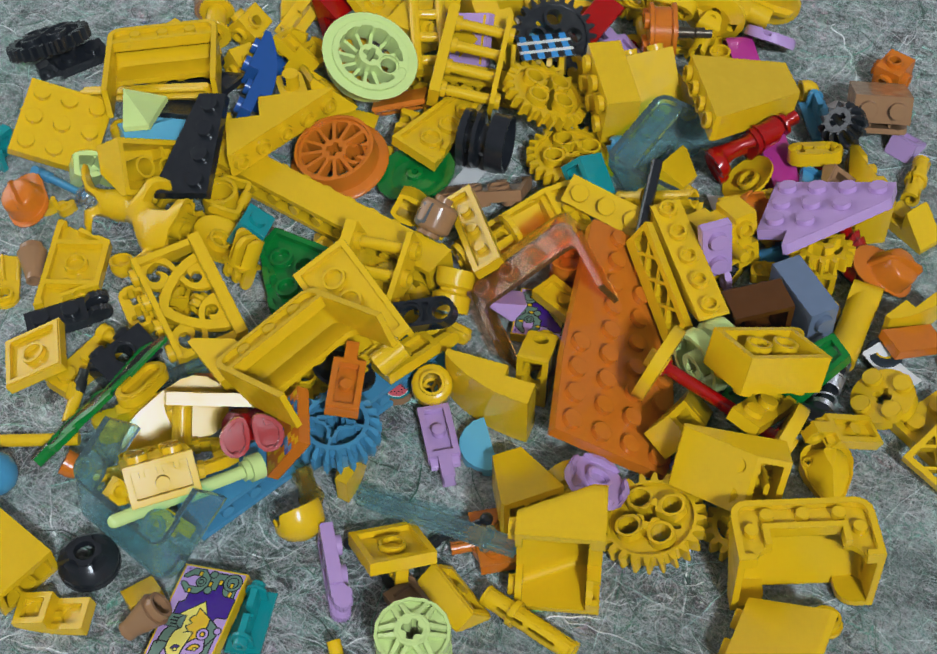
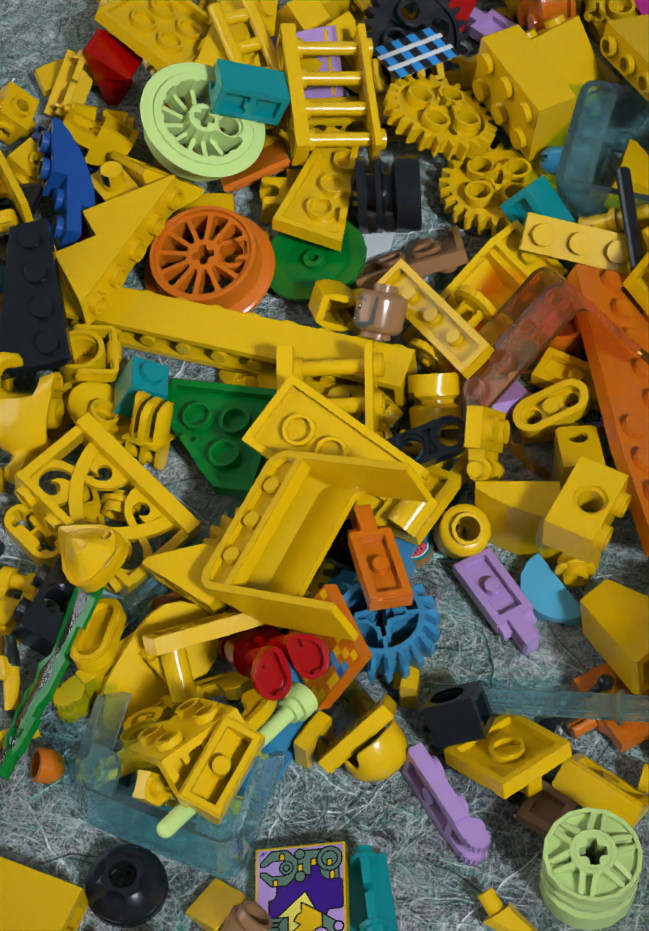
camera: 15 degrees left, 5 degrees up
none -> yellow piece [58,524,129,593]
none -> yellow slope [177,714,265,826]
none -> teal hinge [208,59,291,126]
none -> yellow tile [293,710,334,770]
none -> yellow tile [317,693,397,774]
none -> black brick [420,680,495,749]
none -> yellow plate [464,405,510,482]
none -> yellow plate [512,379,592,439]
none -> yellow brick [542,456,631,564]
none -> yellow plate [554,553,596,588]

